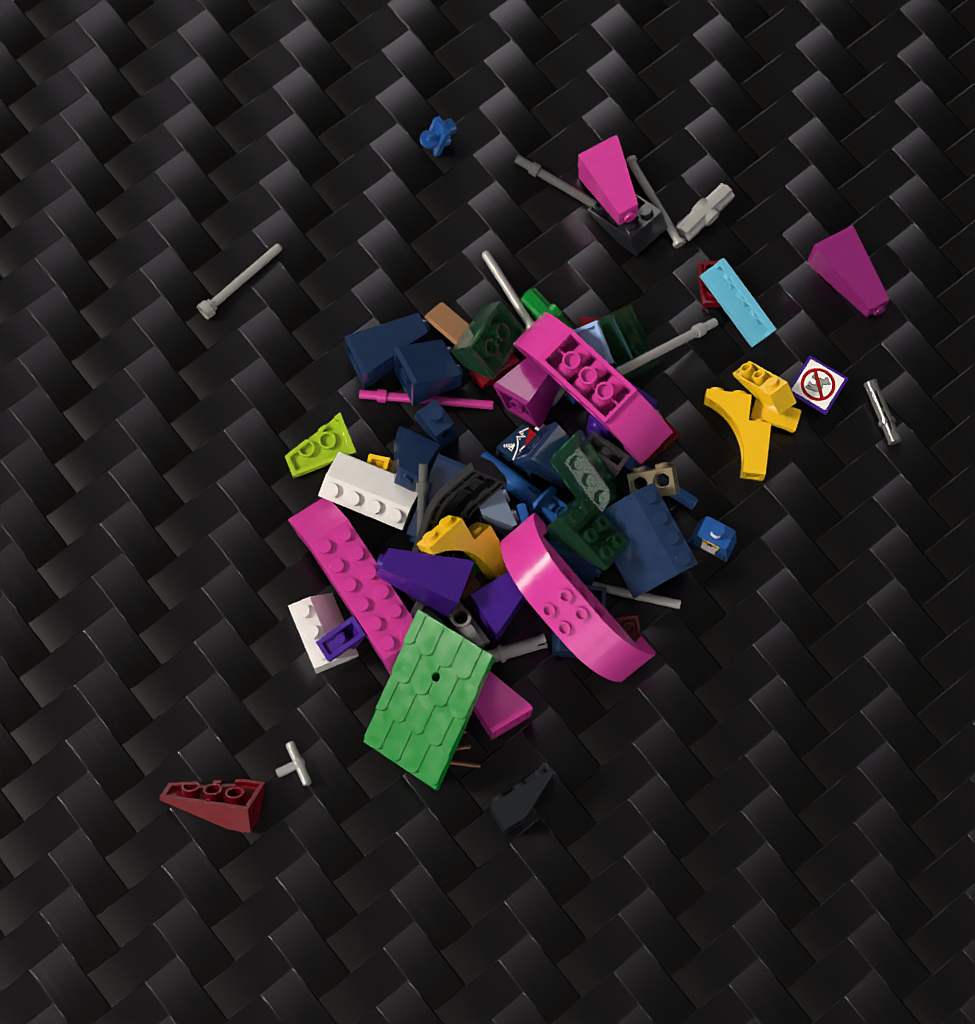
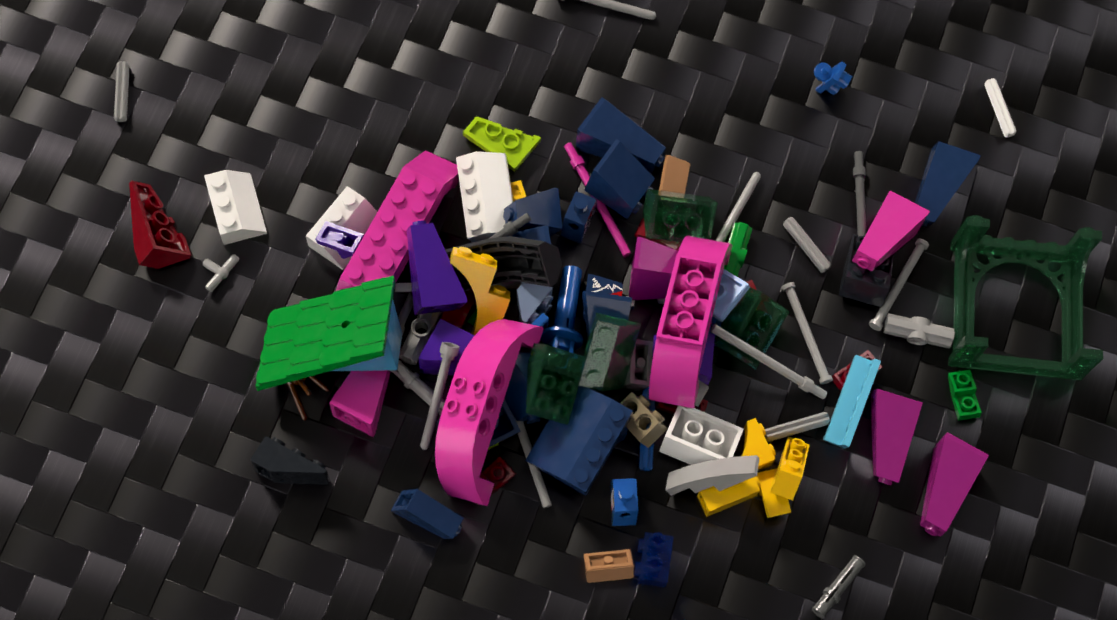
camera: 55 degrees right, 5 degrees down
piece [790,356,848,415] -> none
none -> light grey axle [114,61,129,122]
none -> white slope [204,170,267,245]
none -> dark blue slope [391,489,464,539]
none -> light grey piece [420,342,460,450]
none -> medium nougat slope [584,549,634,583]
none -> clear blue brick [634,532,674,587]
none -> white slope [659,406,743,465]
none -> light grey slope [666,455,760,495]
none -> light grey axle [764,412,830,442]
none -> light grey bar [782,282,833,385]
none -> light grey axle [783,217,831,273]
none -> magenta slope [871,389,922,485]
none -> dark blue slope [915,141,981,227]
none -> clear green arch [948,215,1103,380]
none -> green slope [948,370,982,421]
none -> white axle [984,78,1016,138]

